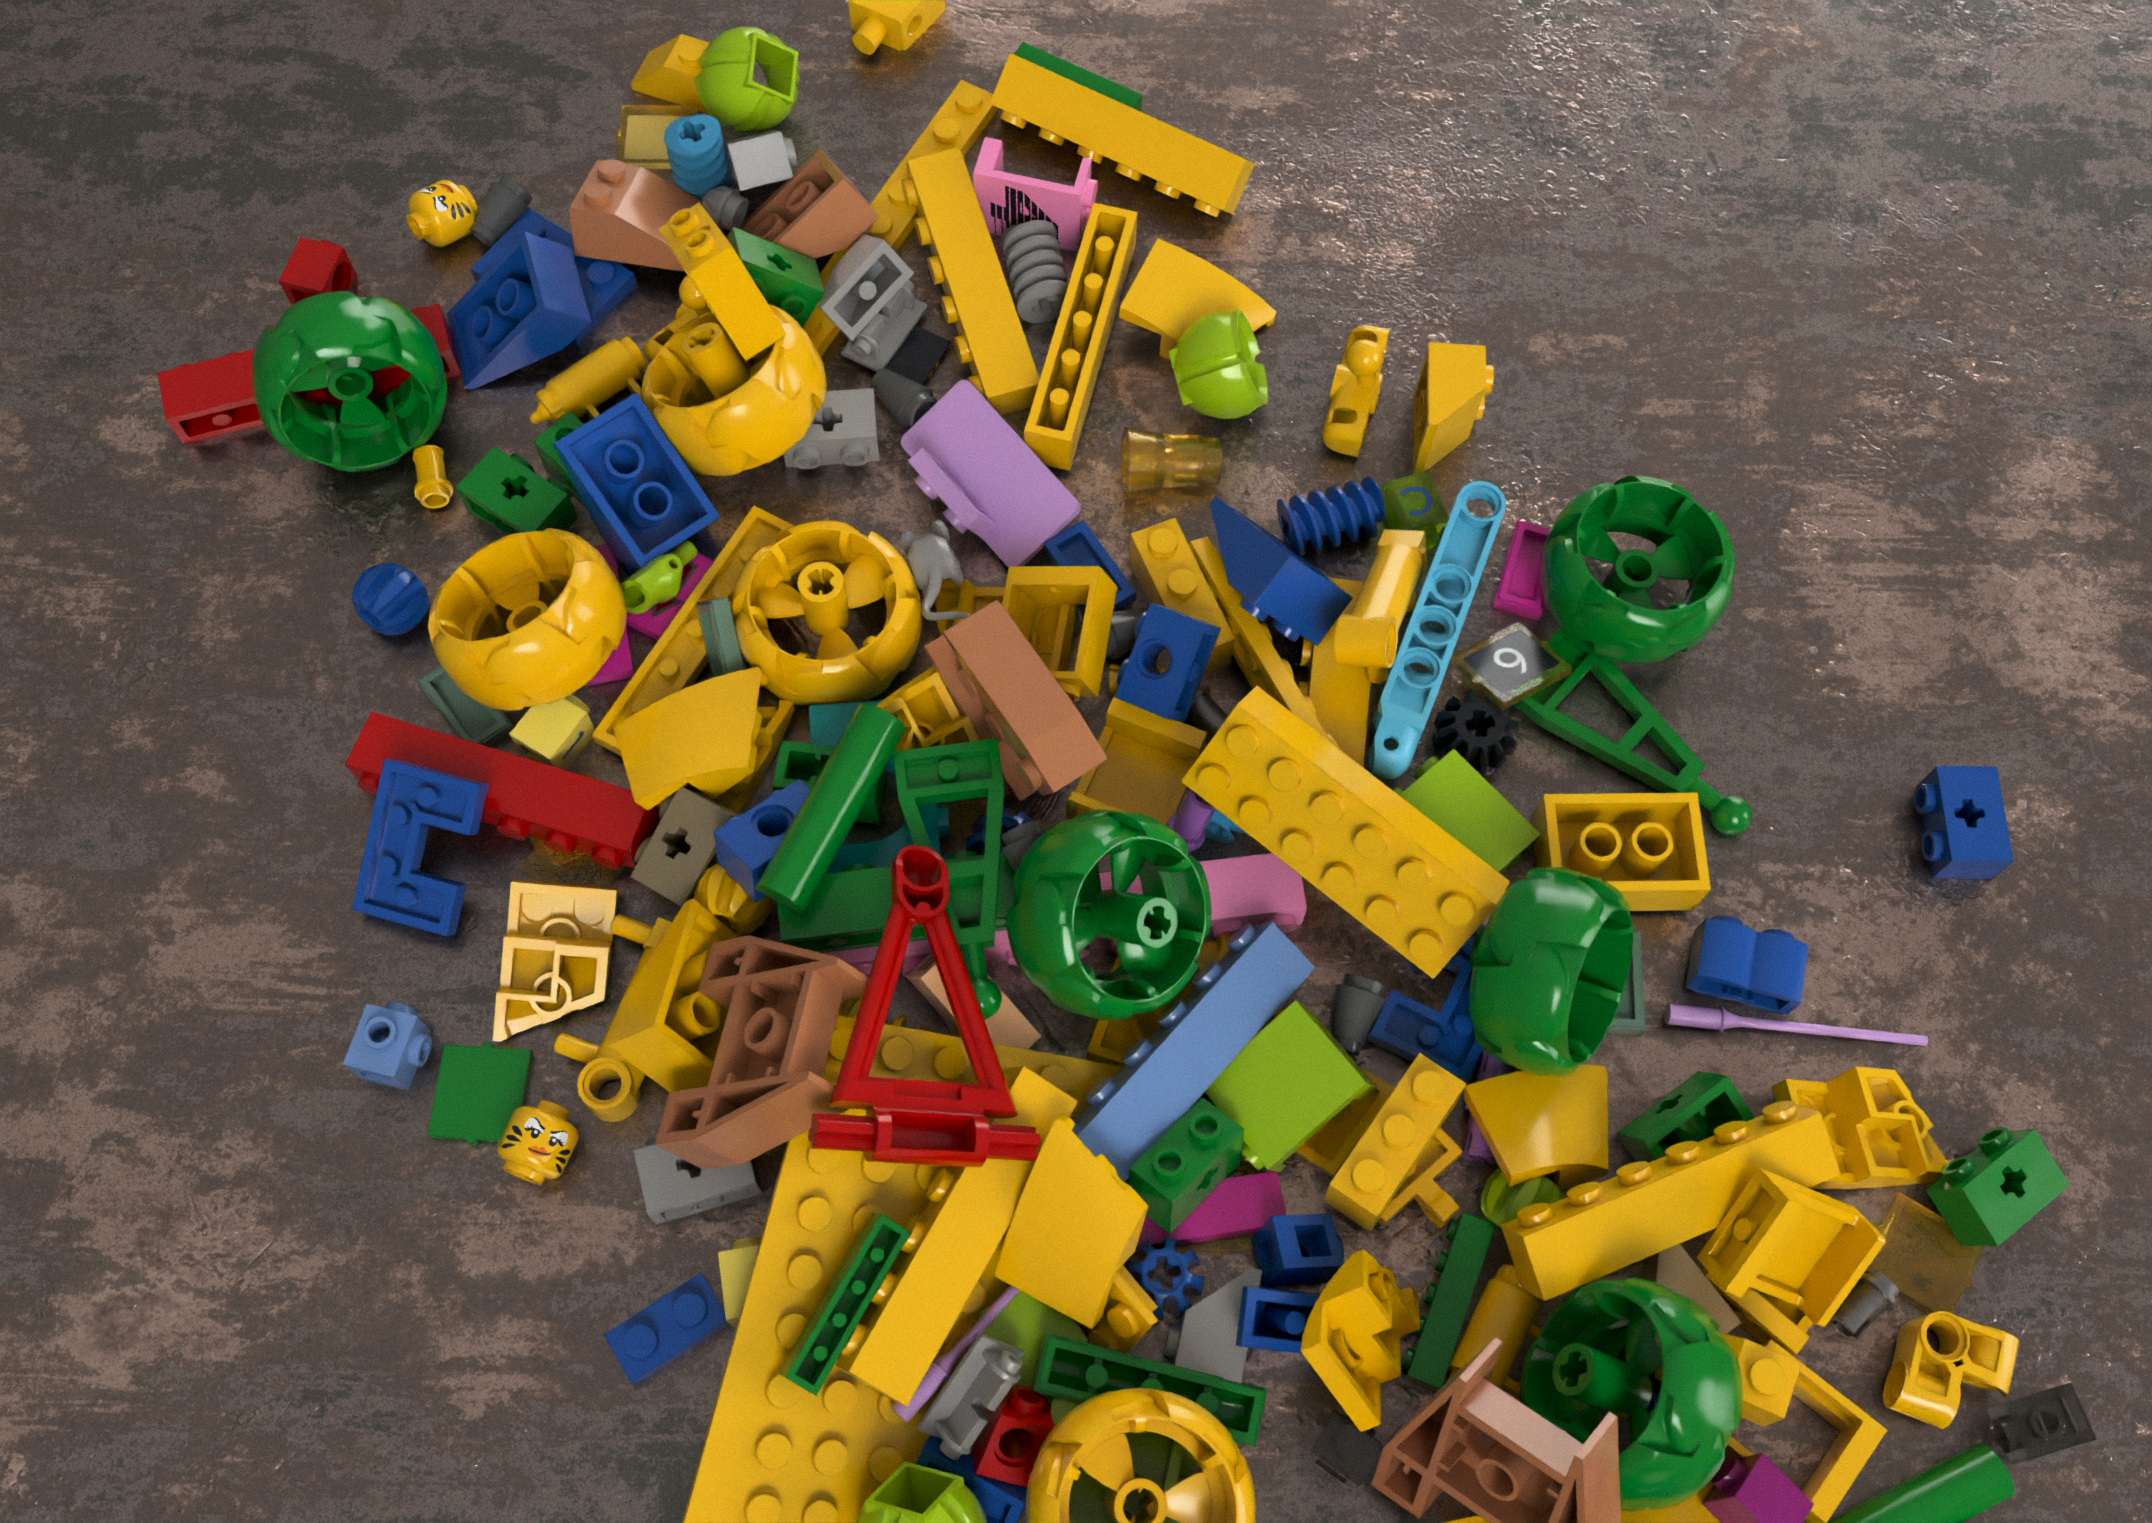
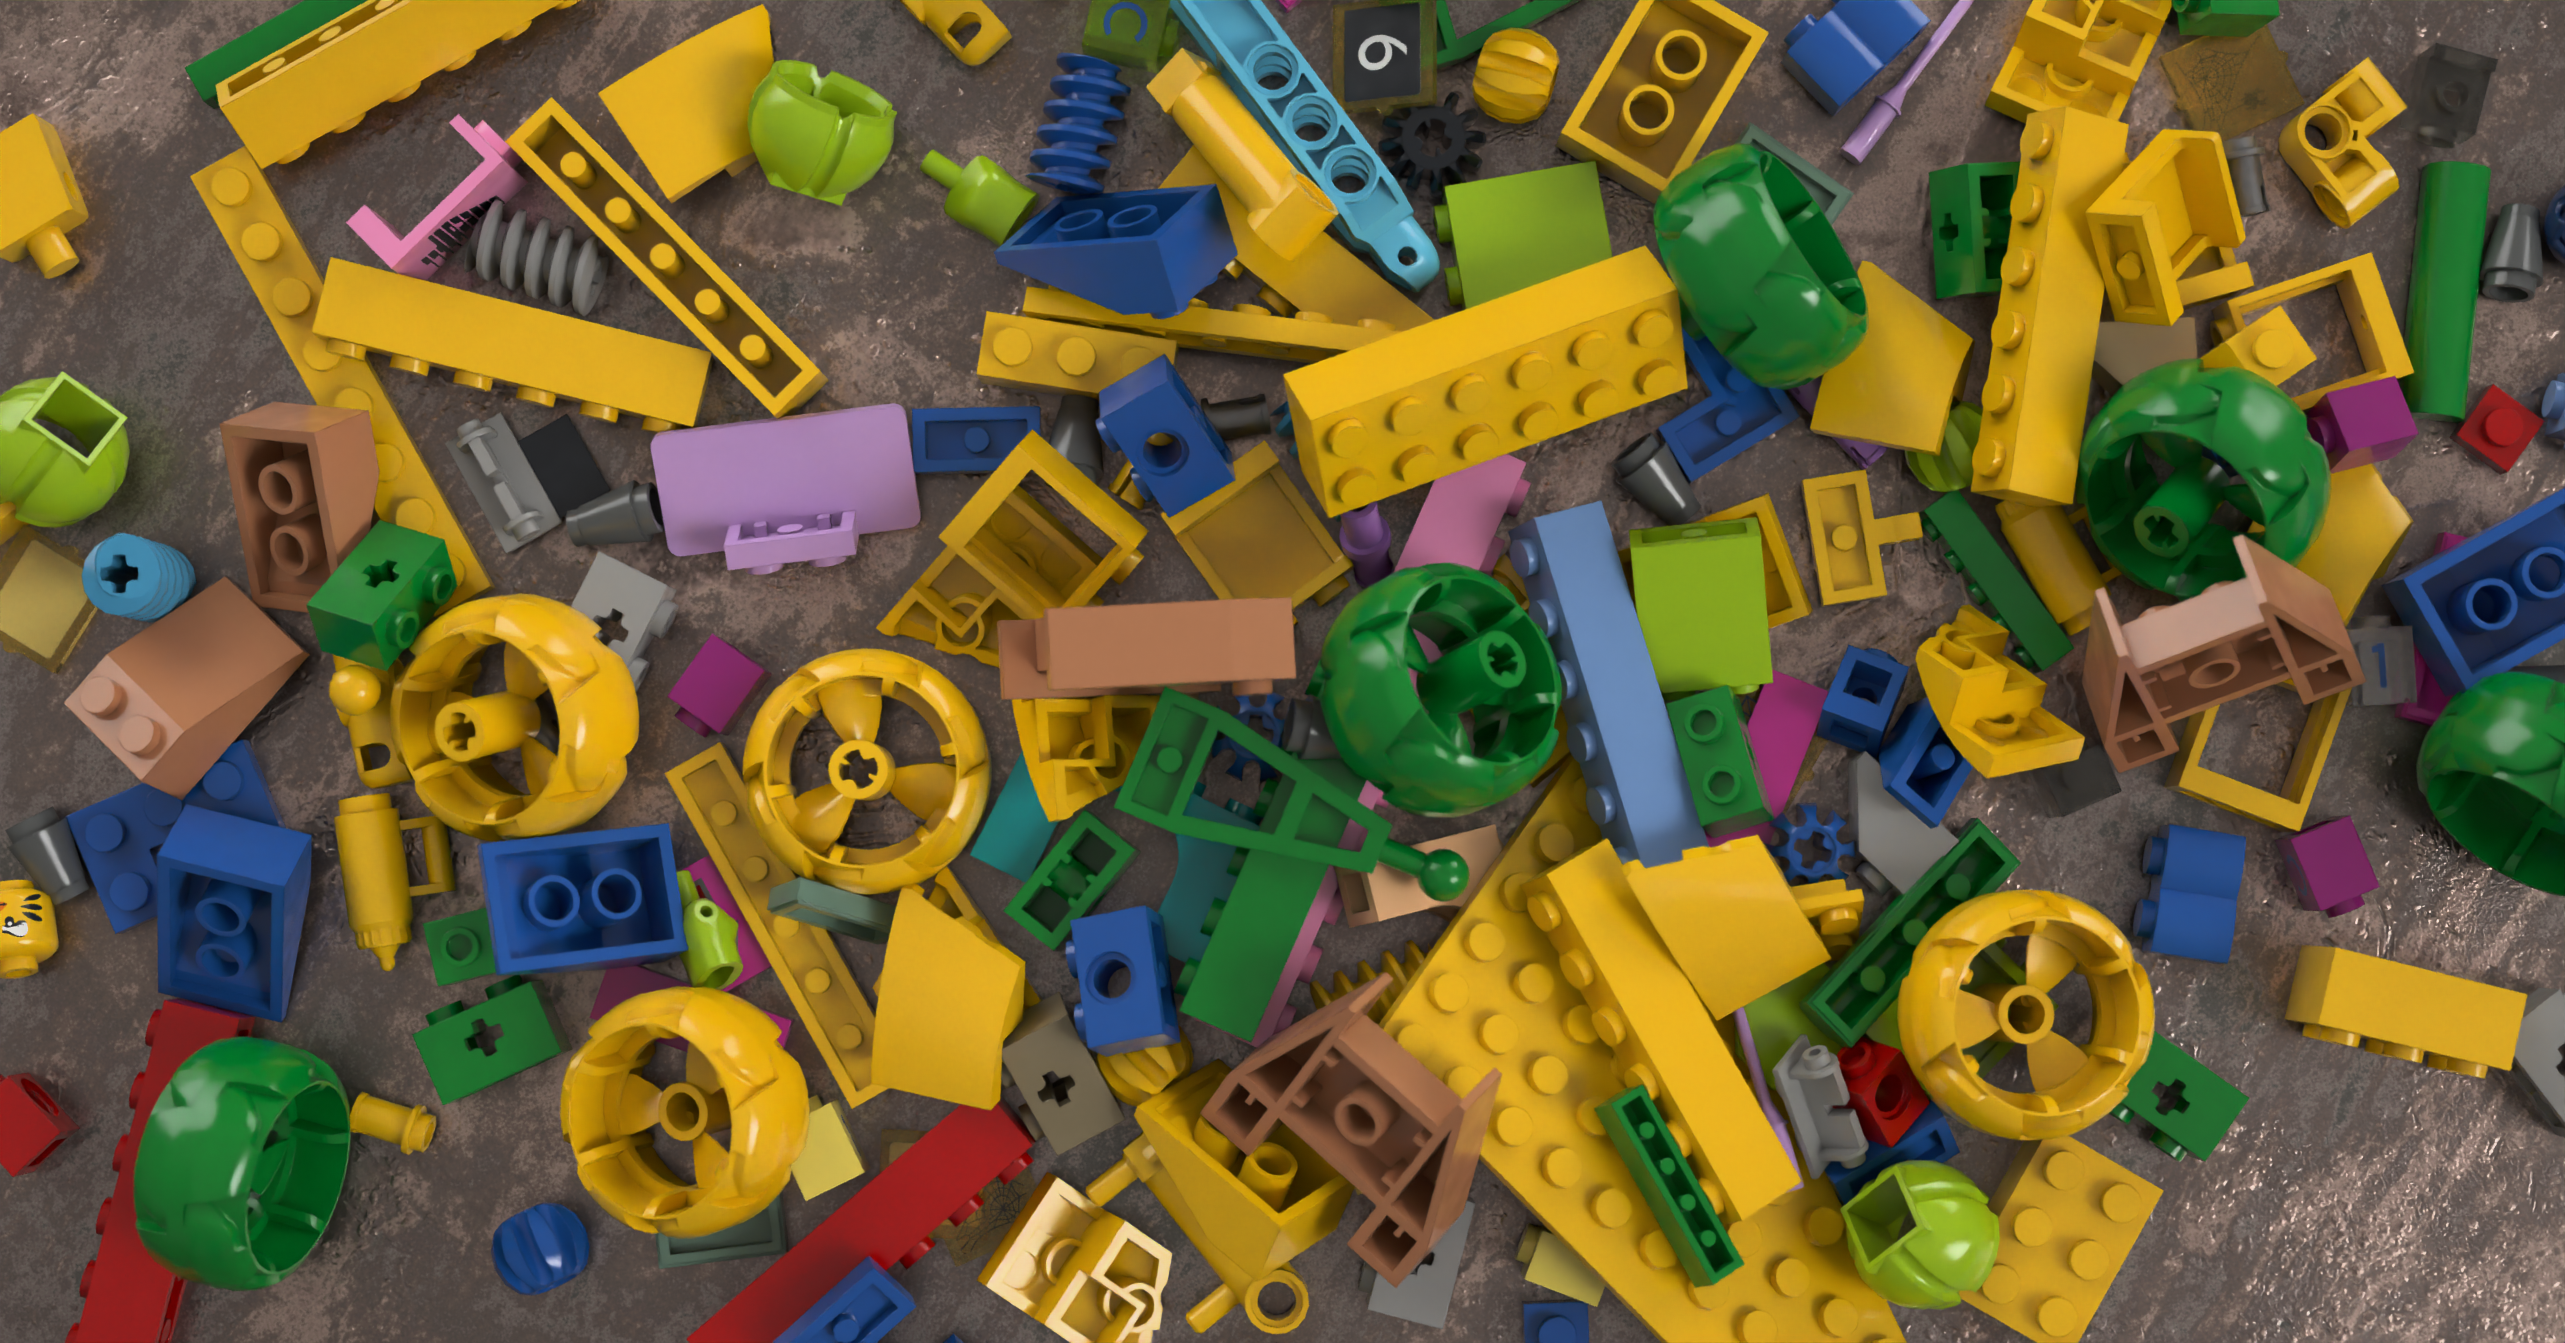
camera: 60 degrees left, 20 degrees up
yellow window [658,202,787,361] -> none
light grey plate [702,186,749,232] -> none
light grey brick [723,130,798,191] -> none
green brick [755,703,906,915] -> none
red piece [808,845,1041,1168] -> none
light grey slope [818,234,914,341] -> none
light grey animal [901,520,970,621] -> none
clear yellow plant [1120,427,1222,494] -> none
yellow brick [1324,1052,1466,1232] -> none
none -> magenta brick [667,634,772,738]
none -> lime piece [920,149,1040,247]
none -> yellow piece [1472,28,1560,124]

